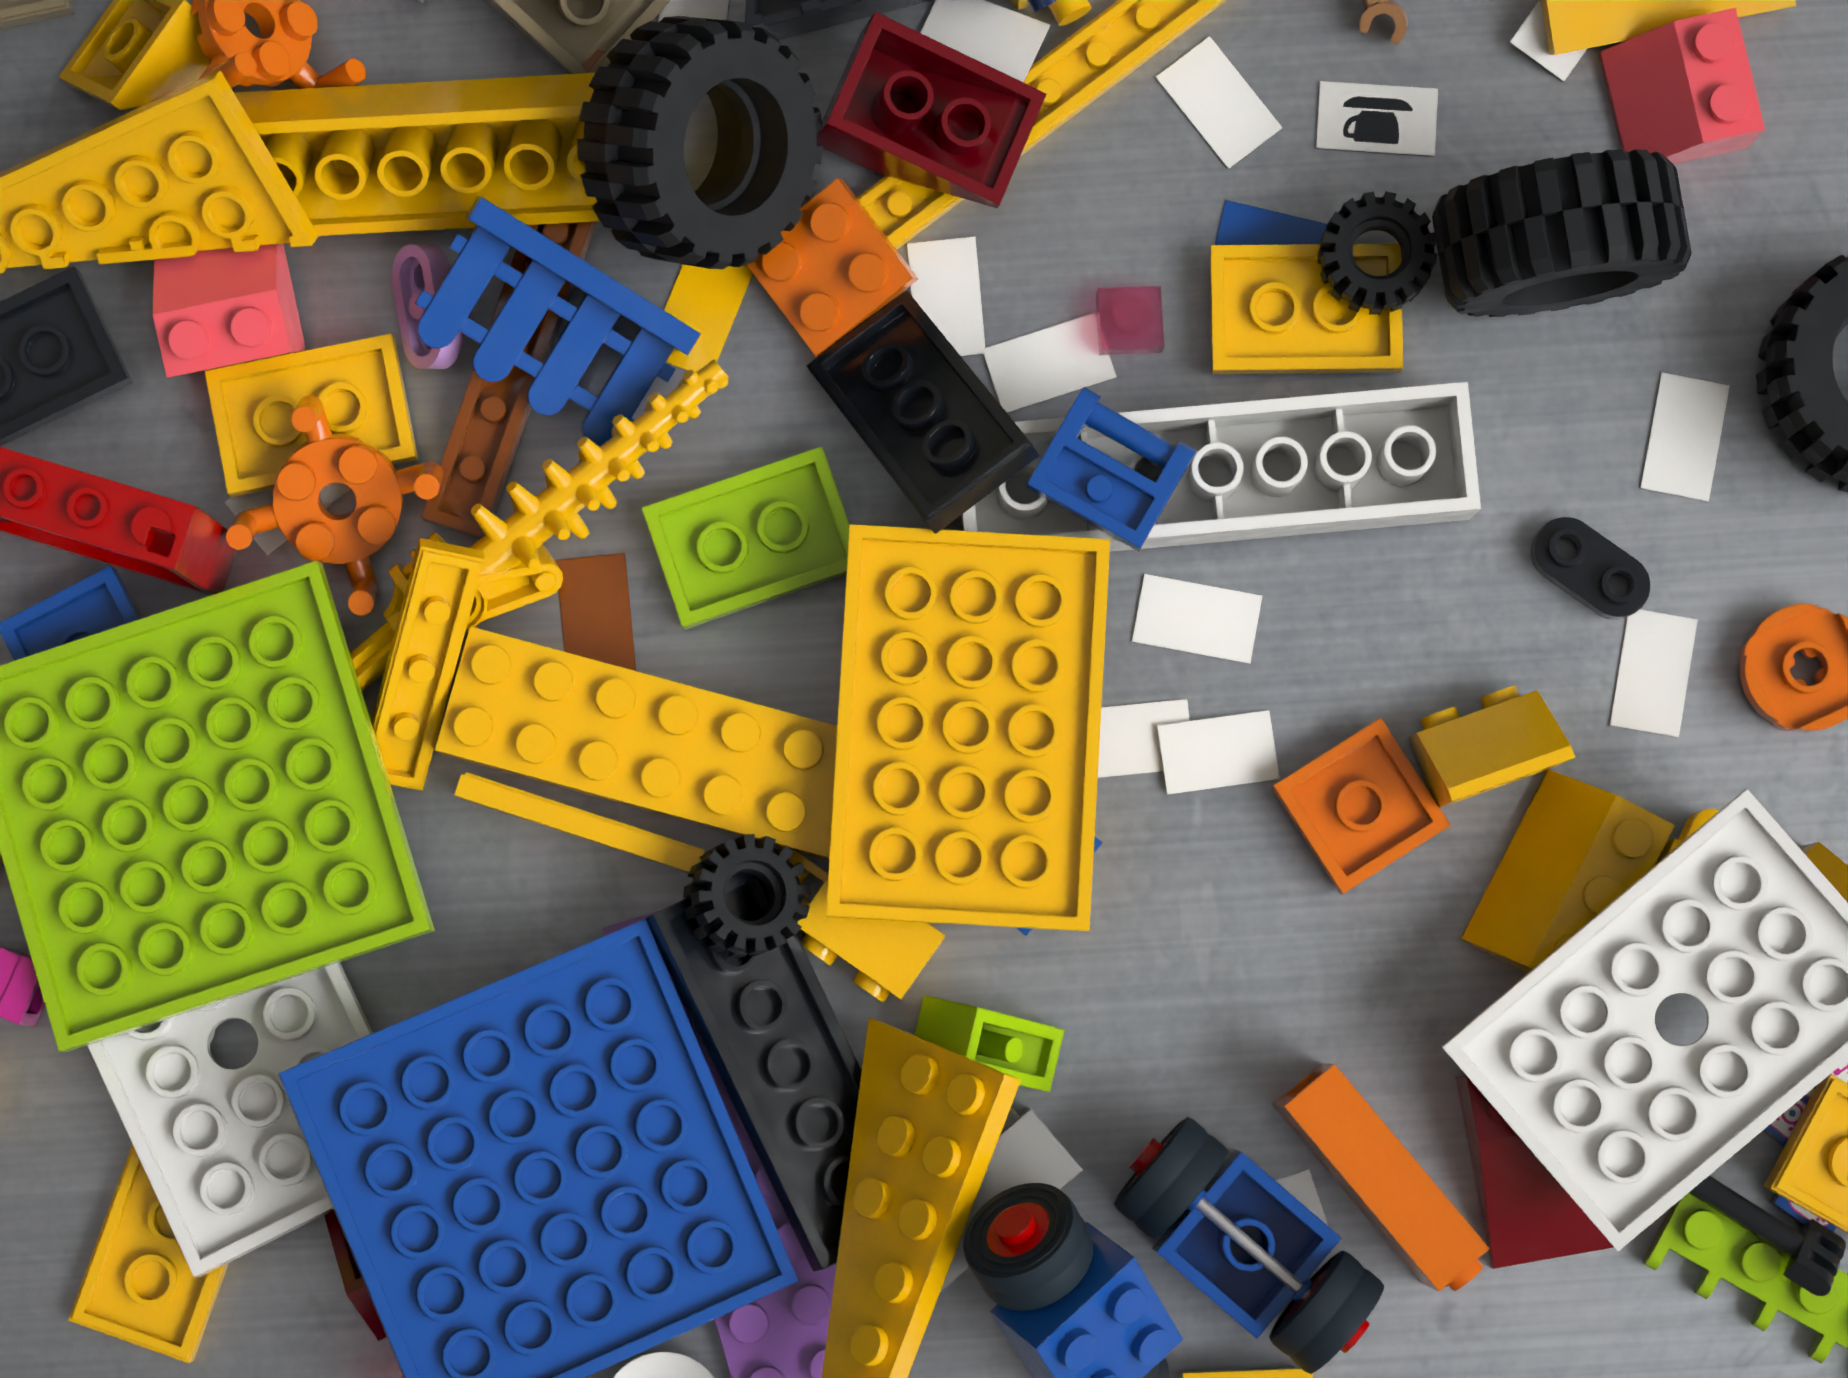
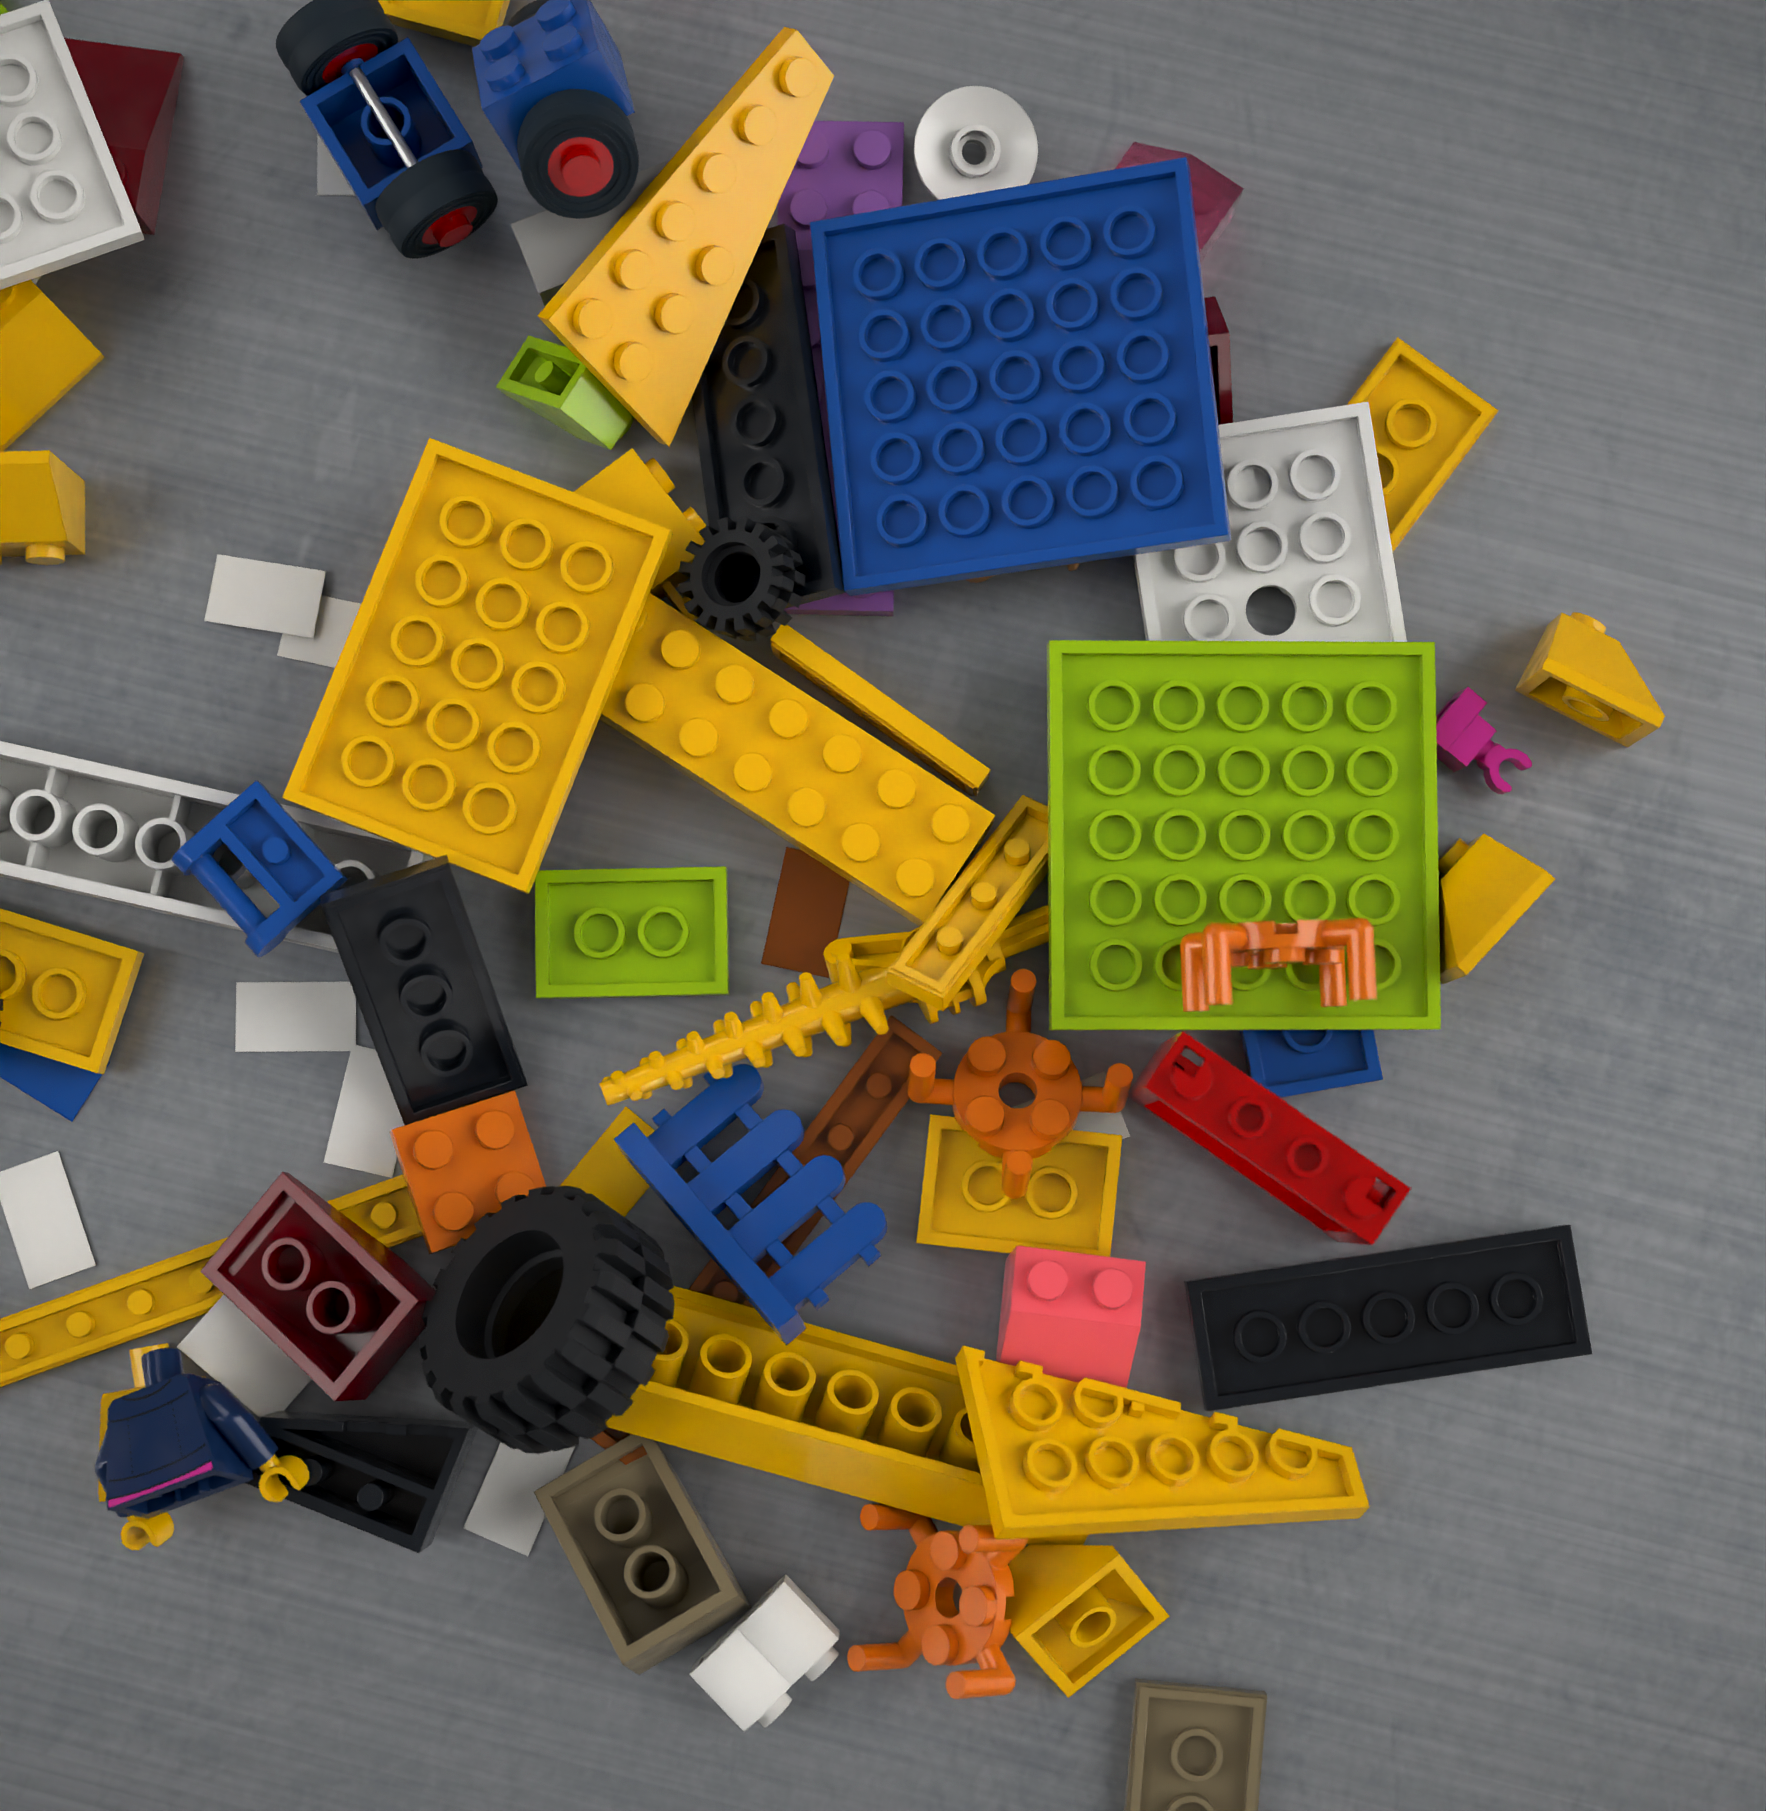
camera: 160 degrees left, 0 degrees up
lavender plate [391,244,464,369] -> none
clear pink plate [1095,286,1165,355] -> none
white sticker [1132,574,1262,664] -> none
orange plate [1271,718,1451,895] -> none
orange brick [1272,1063,1490,1292] -> none
none -> orange plate [1180,918,1377,1012]

